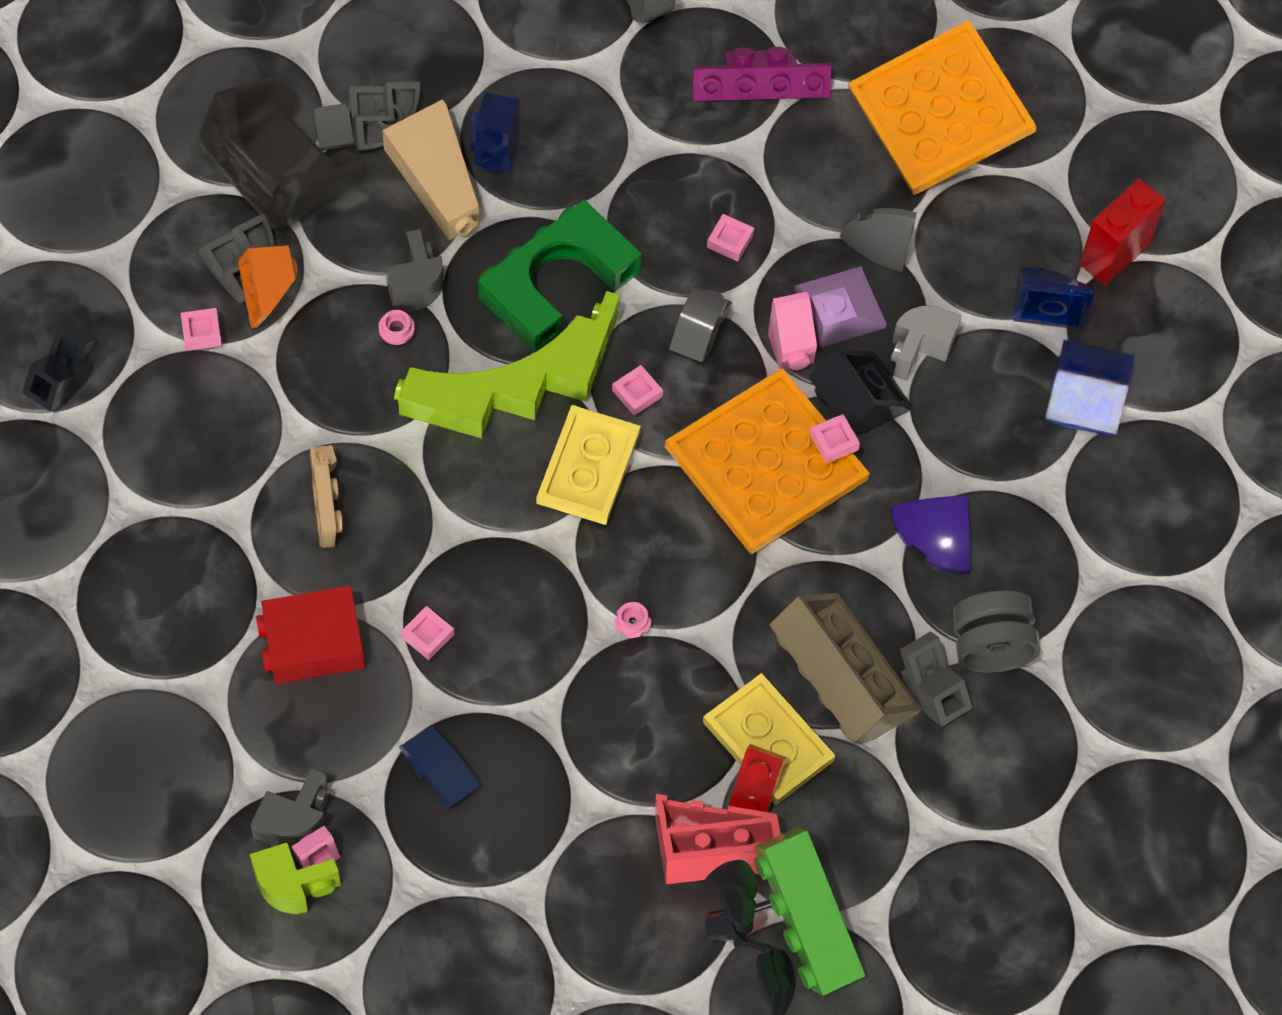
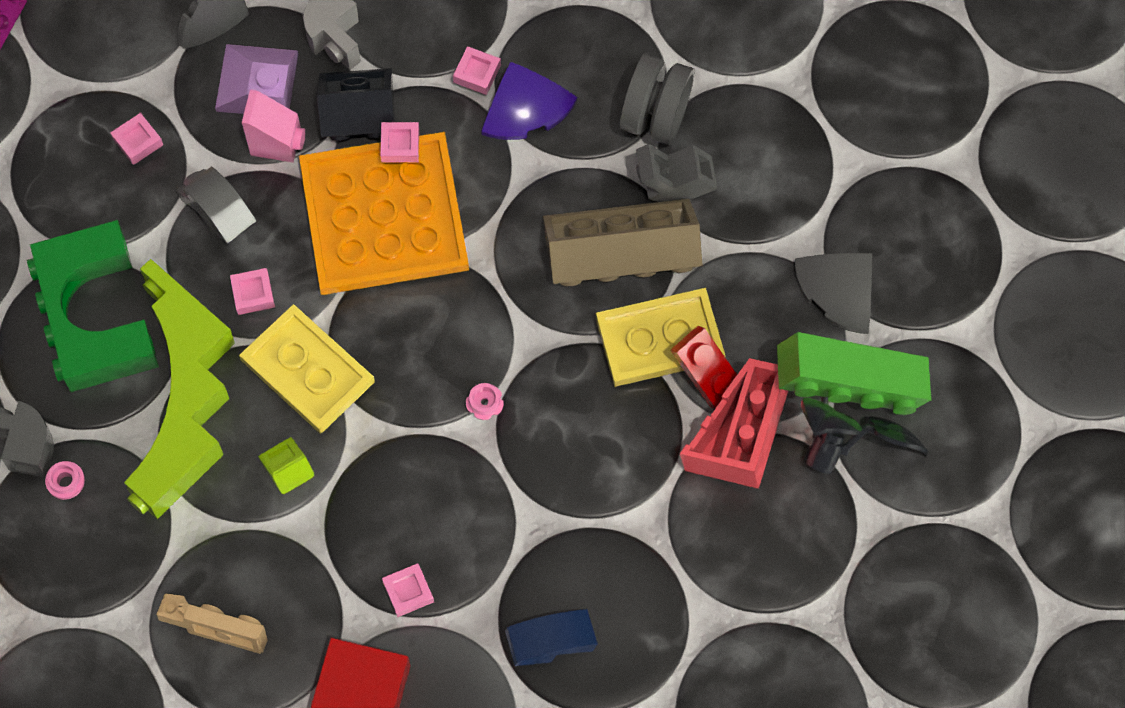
camera: 60 degrees left, 5 degrees up
none -> lime slope [258,437,314,494]
none -> bright pink plate [453,46,501,95]
none -> dark grey brick [794,253,872,334]

